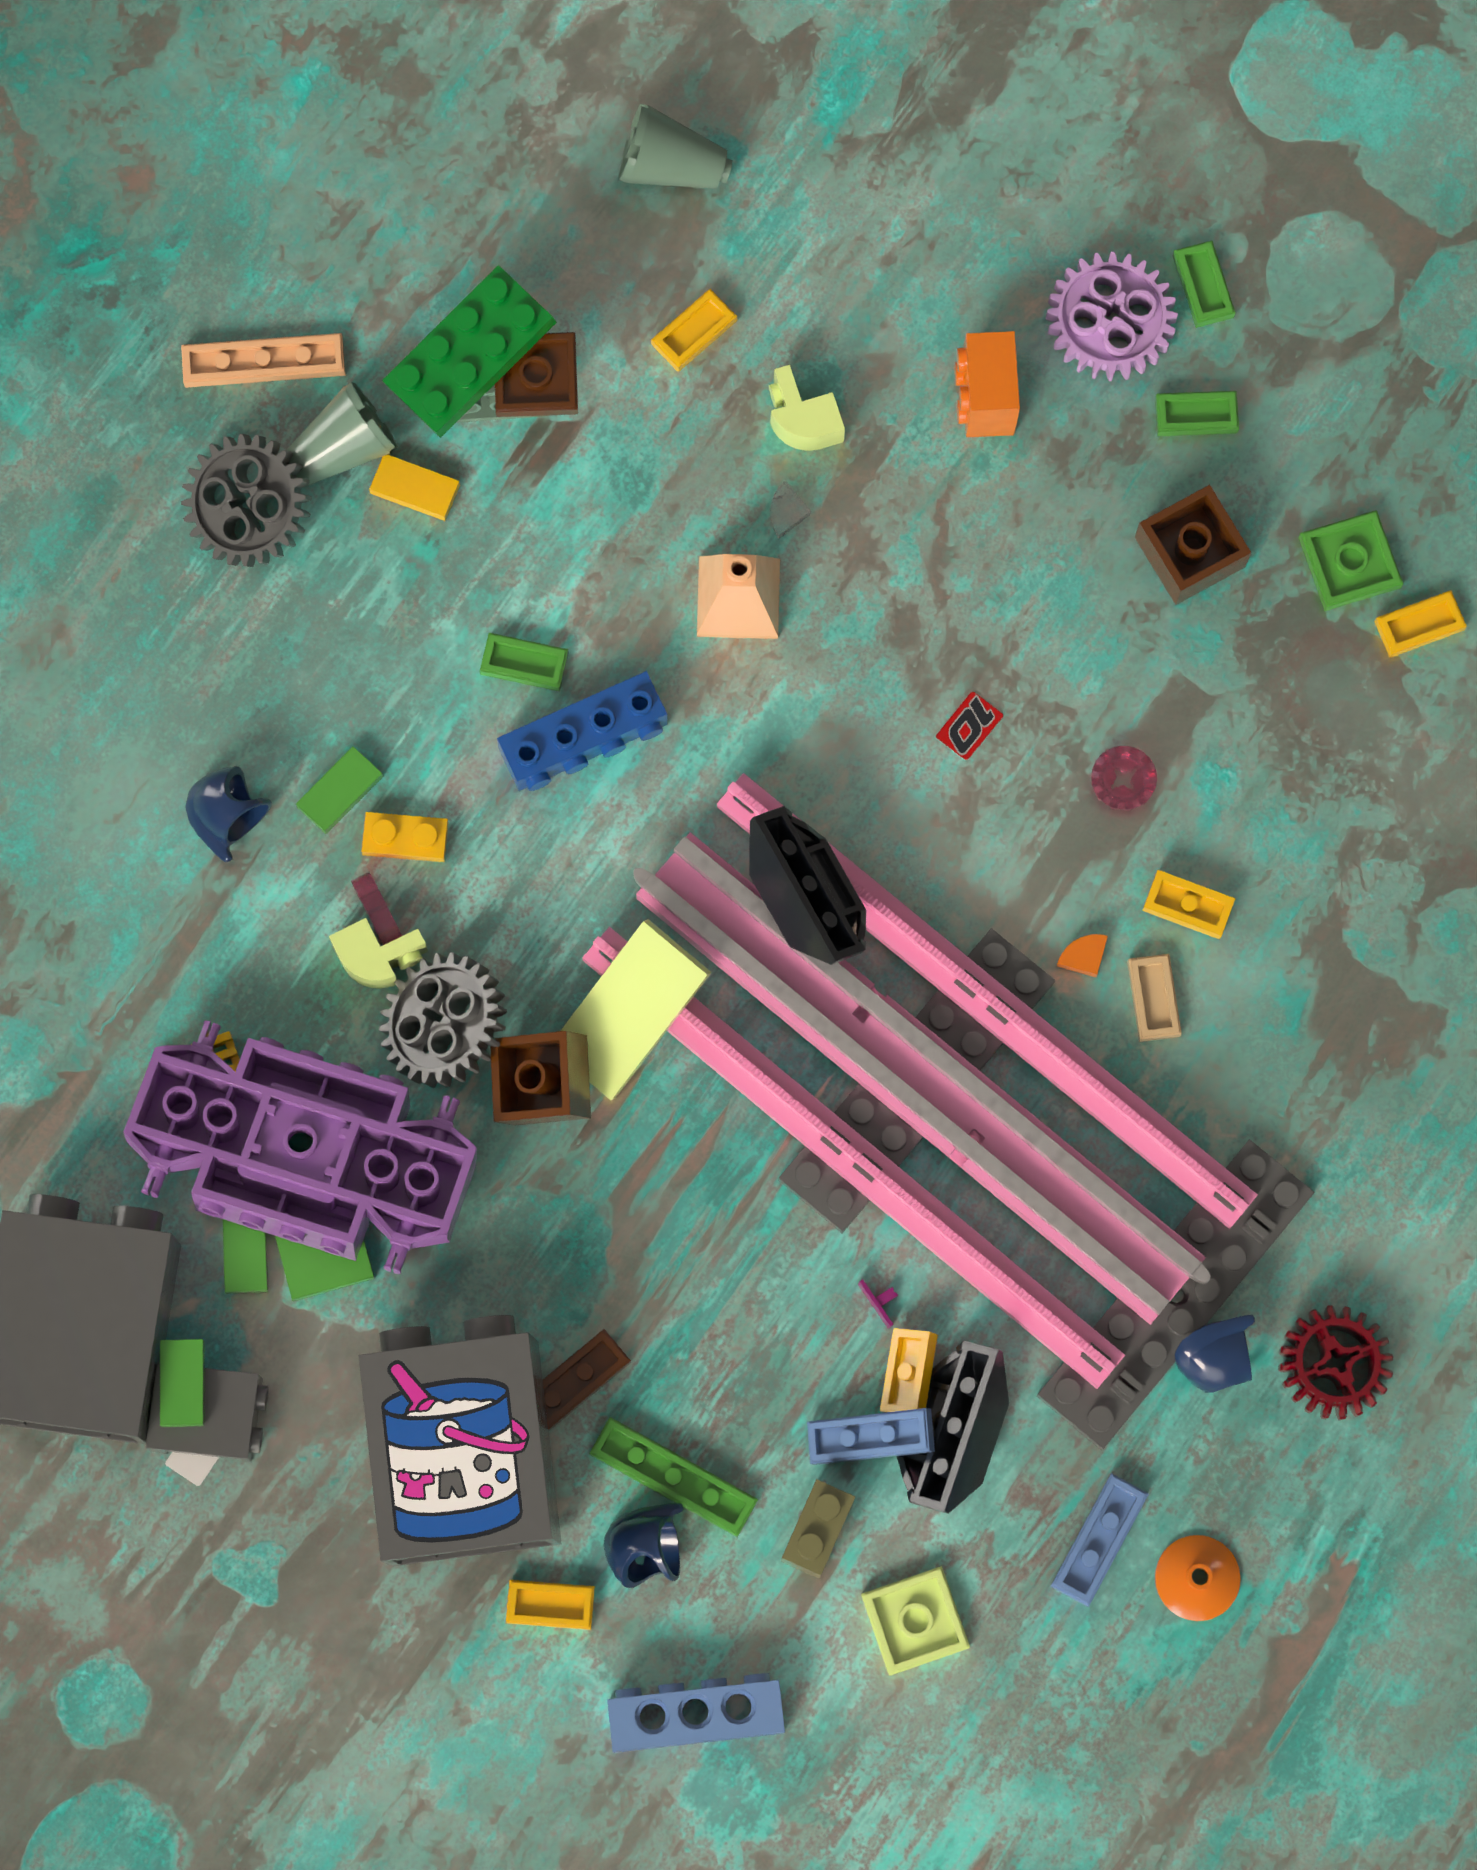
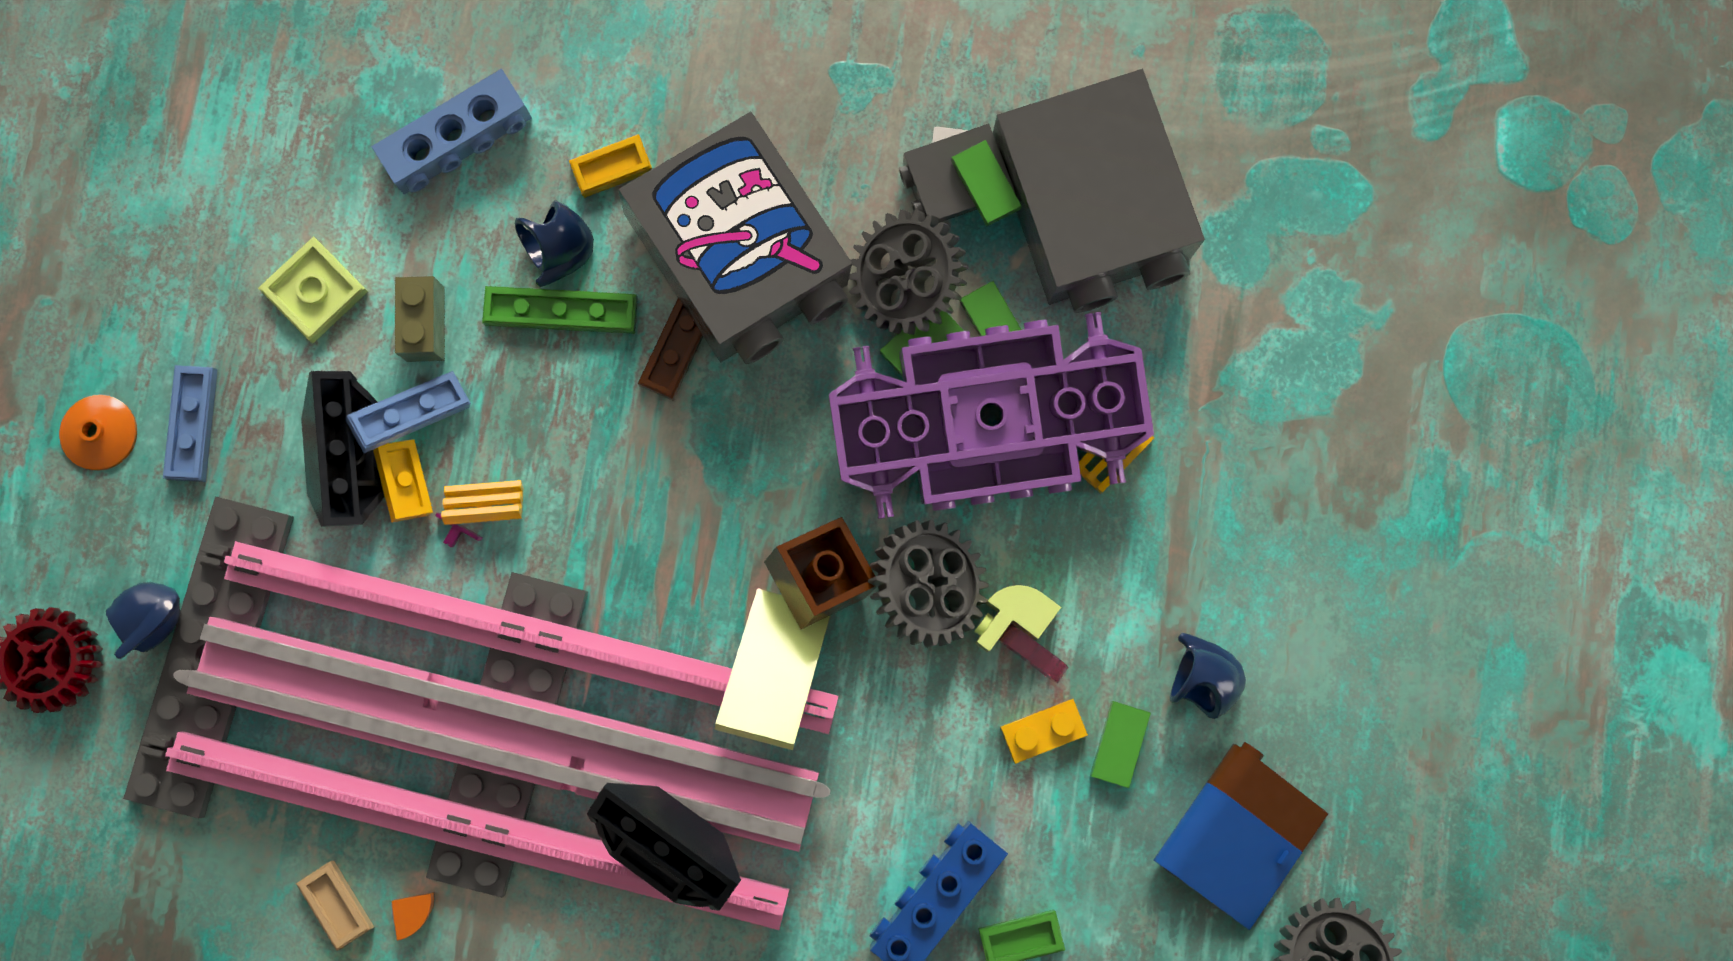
camera: 155 degrees right, 5 degrees up
none -> yellow tile [441,480,524,525]
none -> dark grey gear [849,209,968,335]
none -> blue door [1153,742,1329,930]

